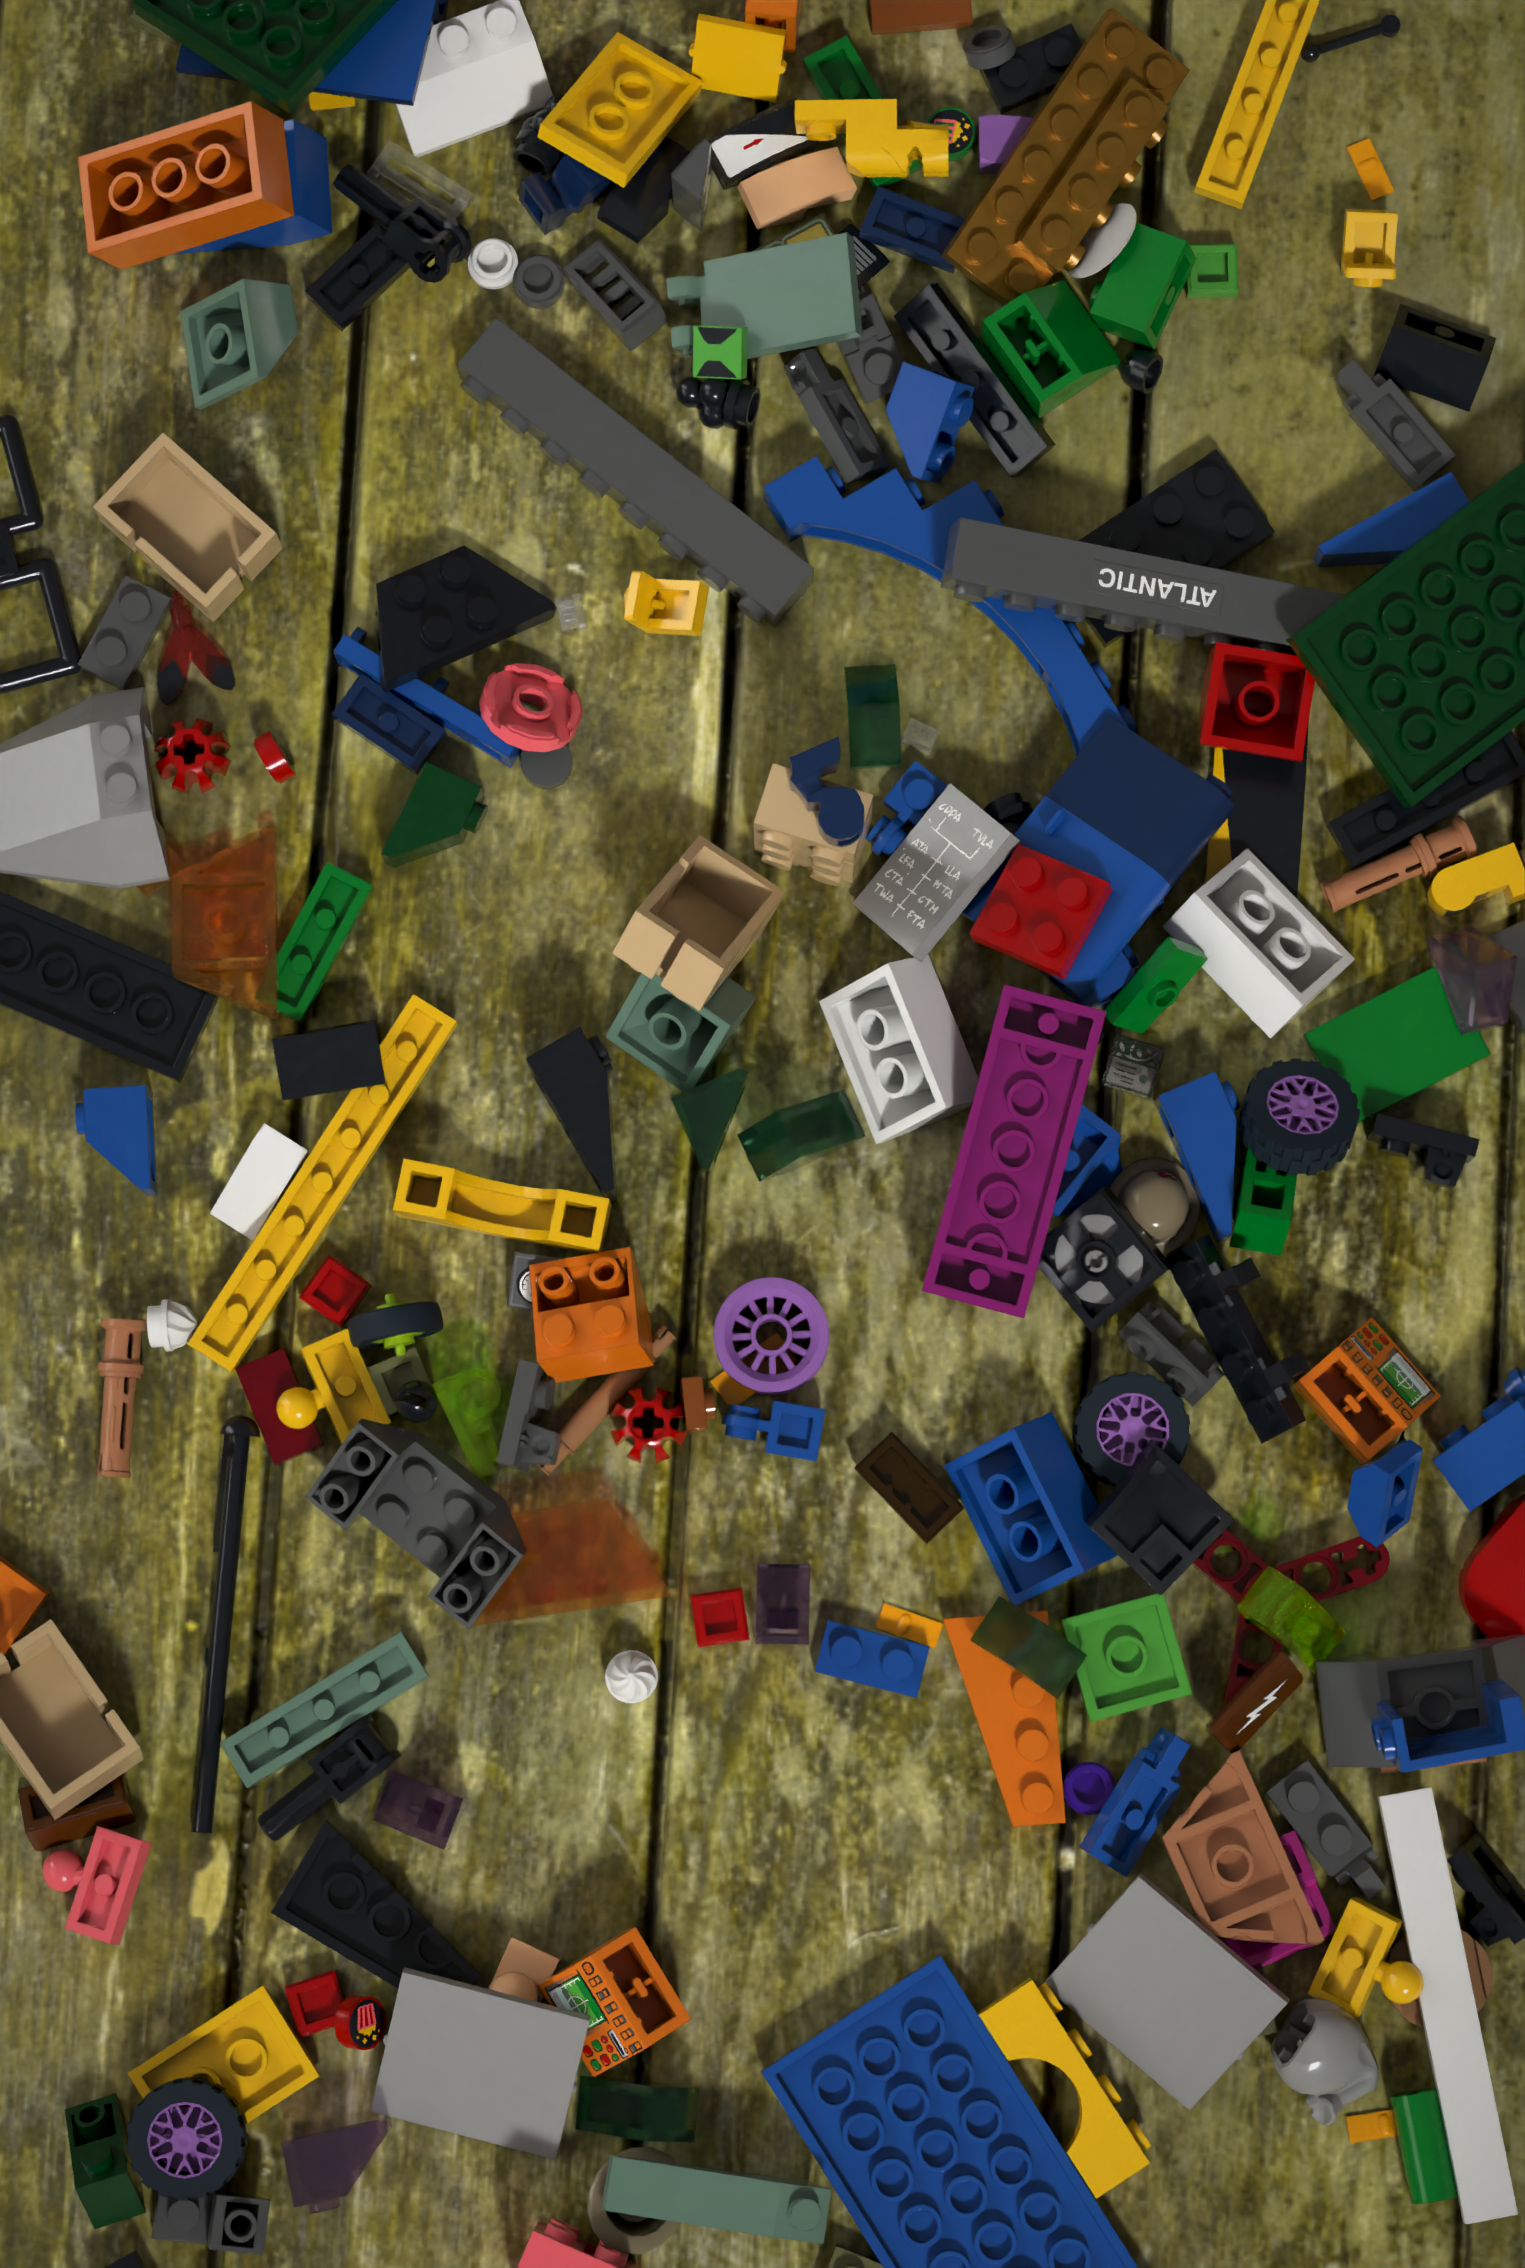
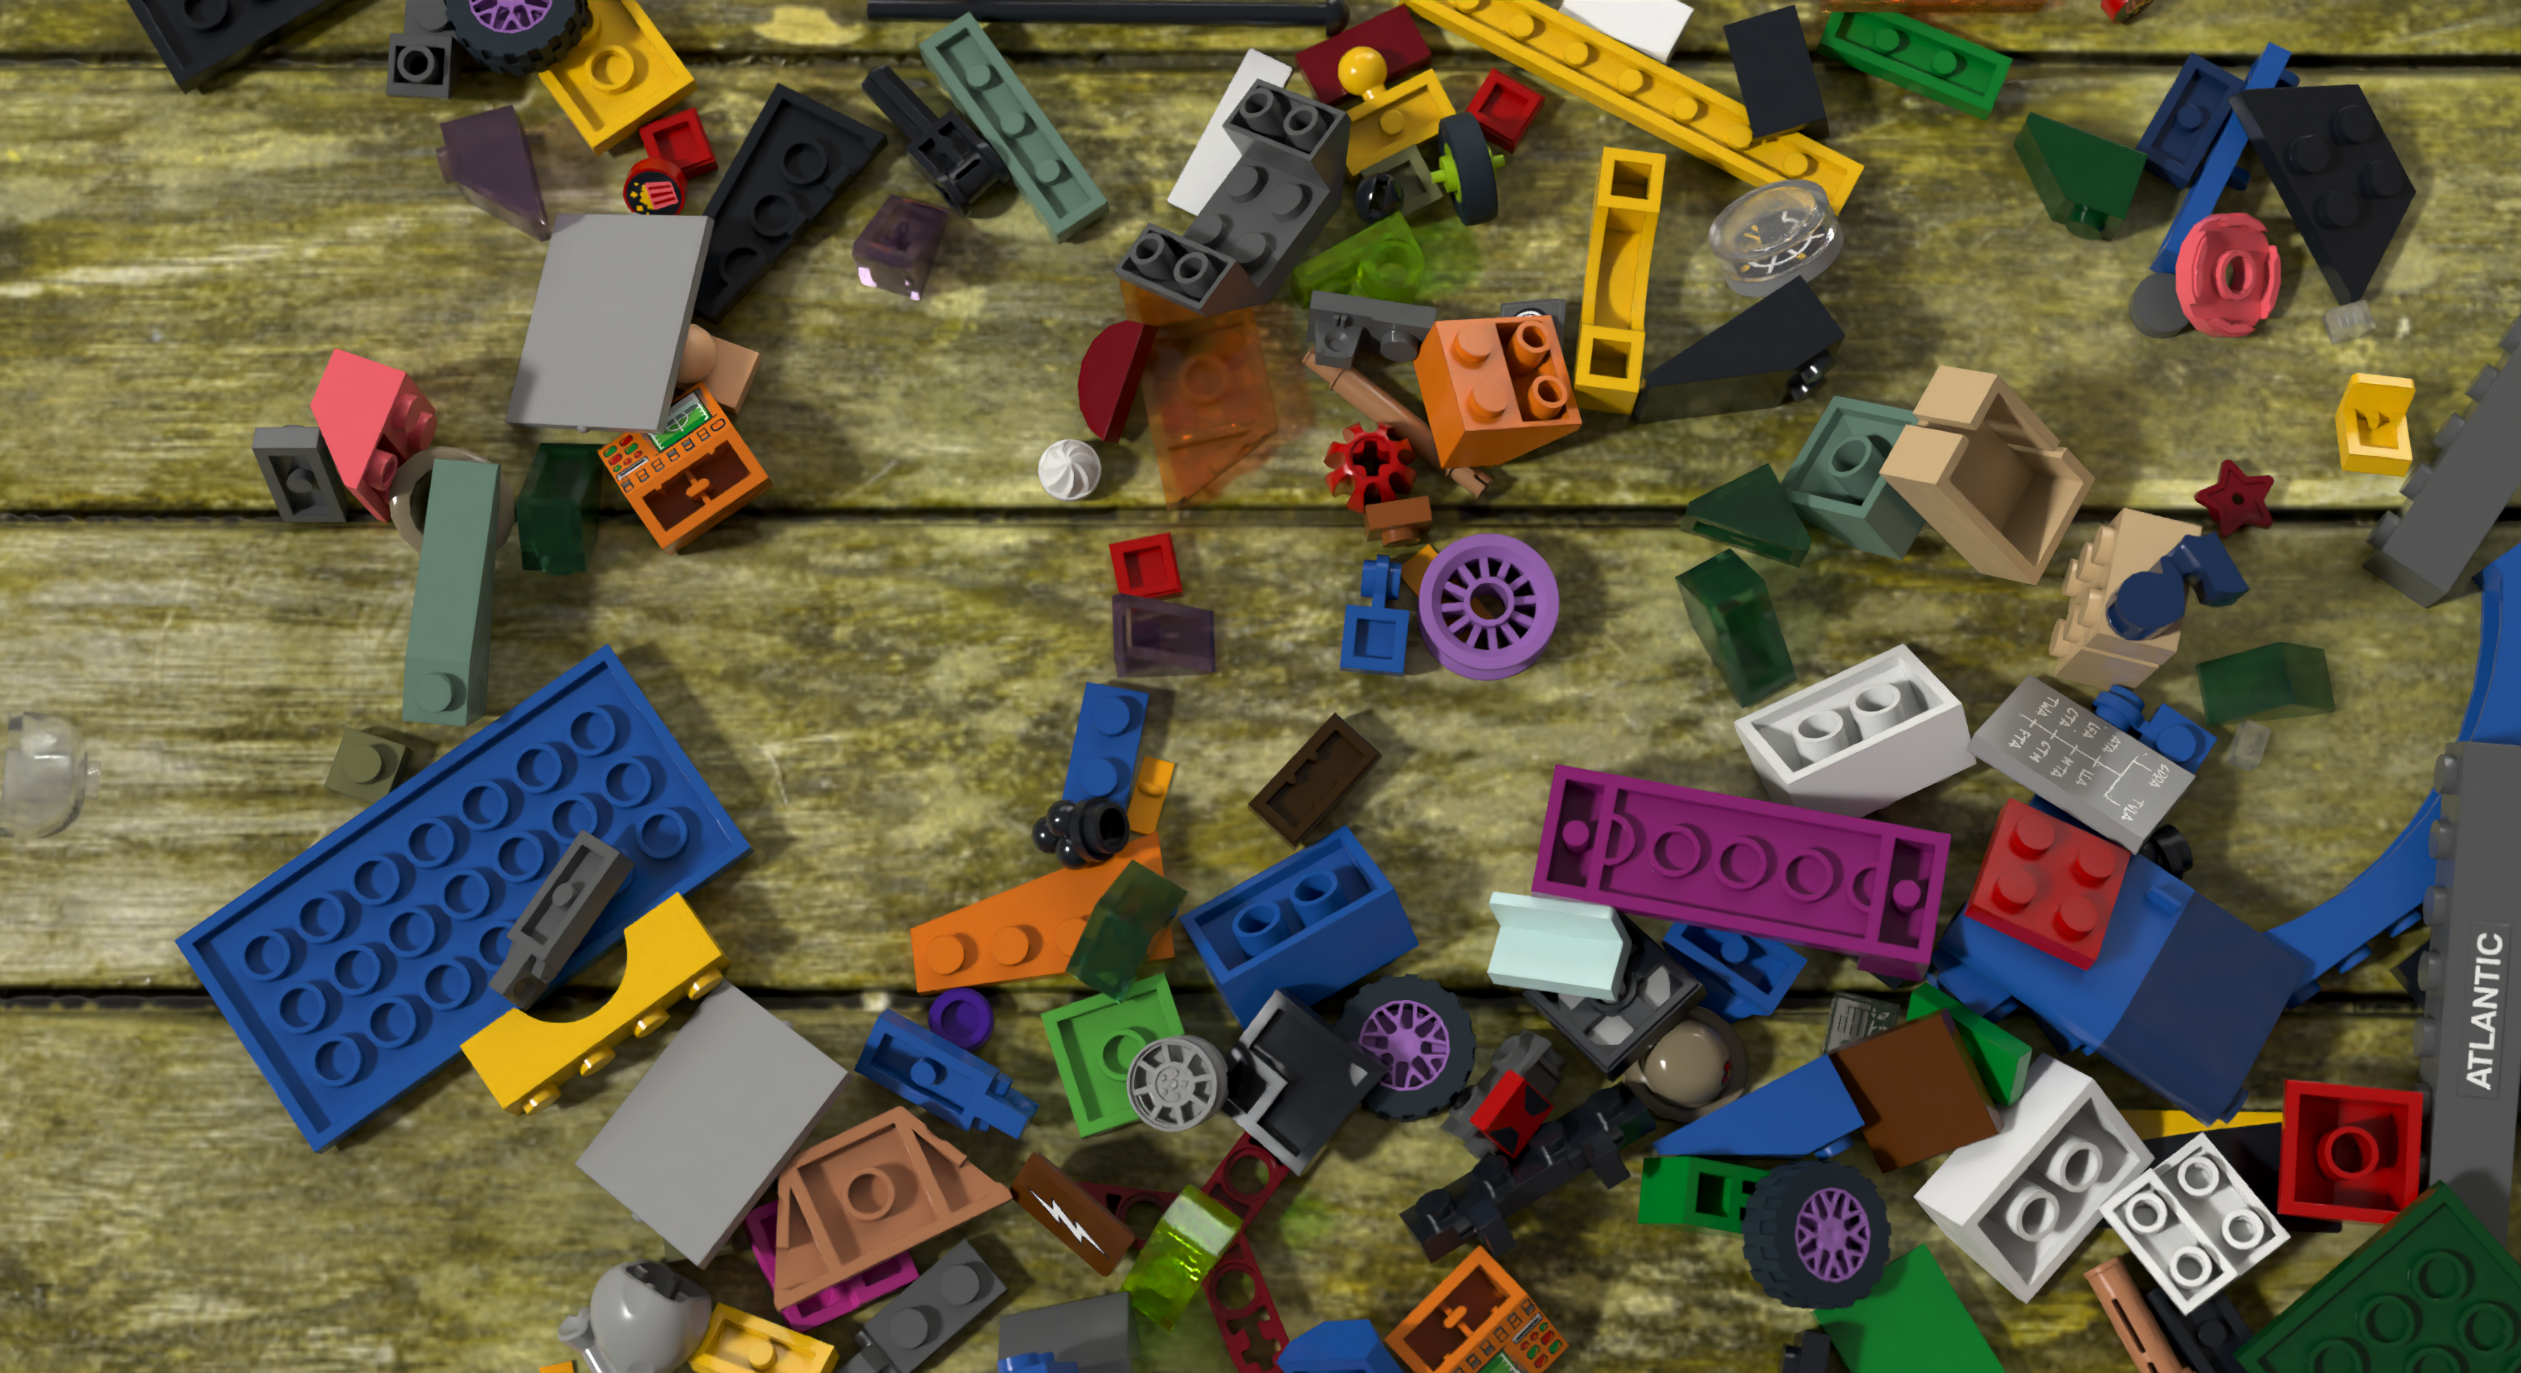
camera: 85 degrees right, 5 degrees down
none -> dark grey hinge [488,829,635,1011]
none -> black piece [1031,797,1130,870]
none -> dark red tile [1077,320,1159,444]
none -> light grey wheel [1127,1035,1229,1132]
none -> white sticker [1168,49,1292,216]
none -> red tile [1469,1069,1554,1159]
none -> light aqua panel [1487,892,1632,1001]
none -> clear piece [1708,179,1844,297]
none -> reddish brown tile [1828,1007,2005,1174]
none -> white slope [2098,1132,2291,1317]
none -> dark red plate [2194,459,2274,539]

